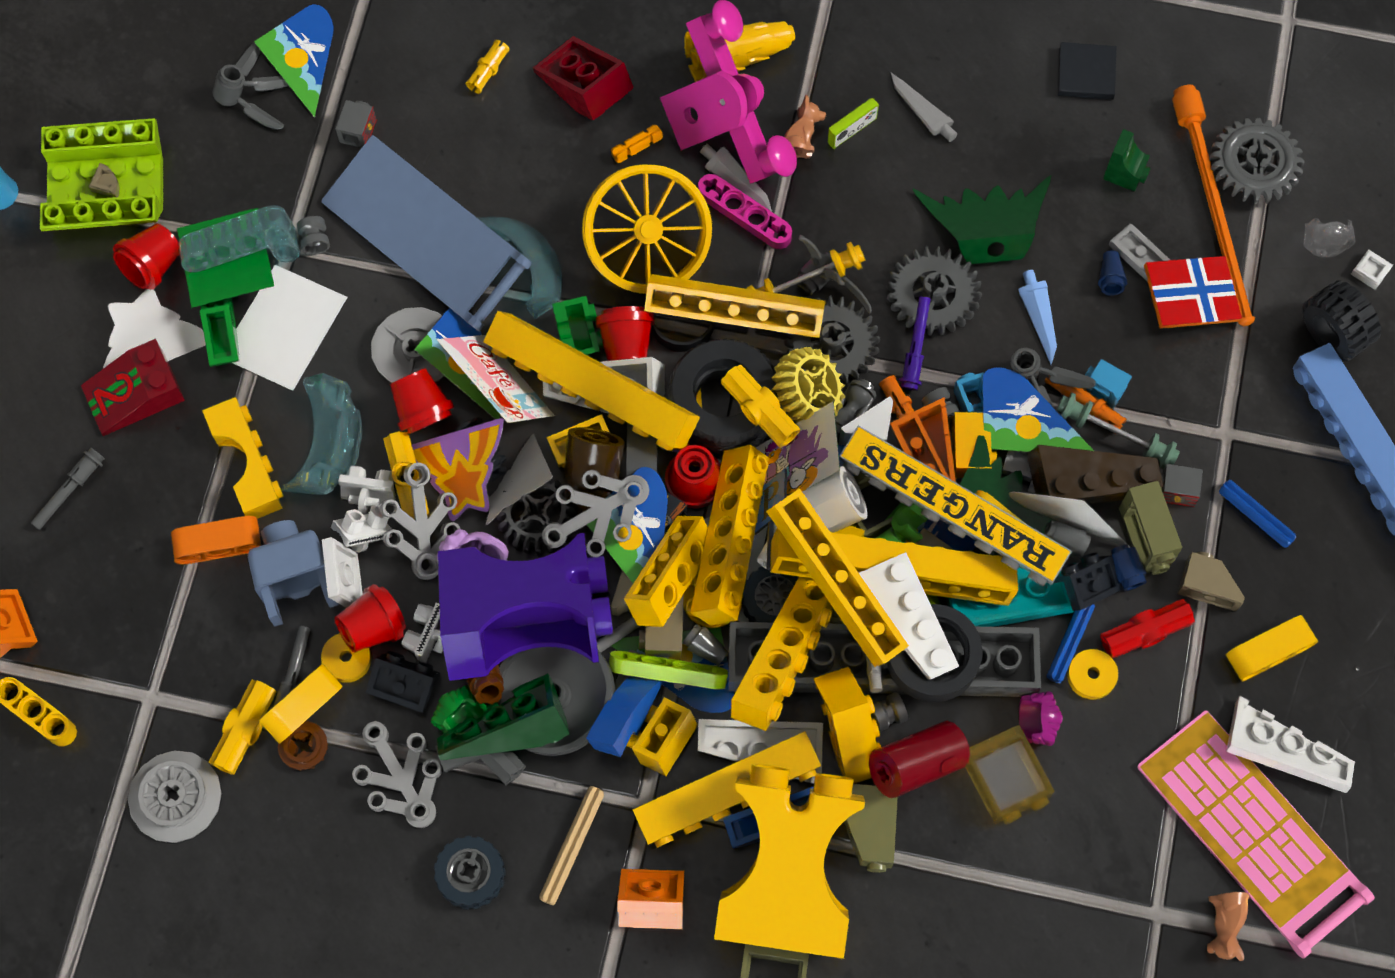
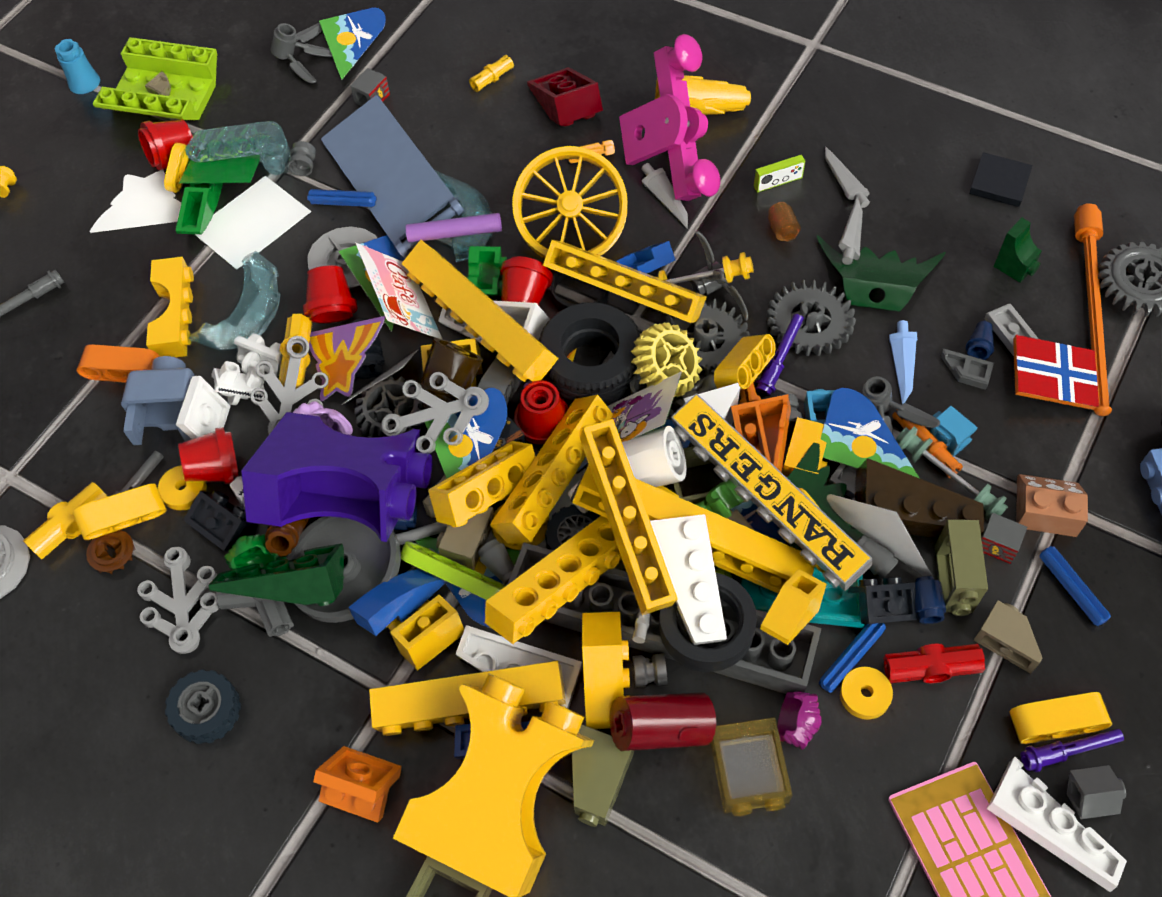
camera: 20 degrees right, 10 degrees down
dark red slope [81,338,185,436] -> none
tan axle [539,786,604,905] -> none
dark pink beam [698,174,792,249] -> none
yellow piece [721,365,800,448] -> none
nougat animal [784,95,826,159] -> none
none -> yellow tile [164,143,190,193]
none -> blue axle [307,189,377,207]
none -> medium lavender piece [406,213,502,243]
none -> blue slope [615,241,676,274]
none -> yellow beam [714,334,776,389]
none -> yellow slope [760,569,827,645]
none -> clear orange brick [768,202,801,241]
none -> light grey bar [839,197,863,265]
none -> dark grey tile [941,349,994,390]
none -> nougat slope [1016,474,1088,537]
none -> dark purple pin [1021,729,1124,772]
none -> dark grey brick [1067,765,1126,819]

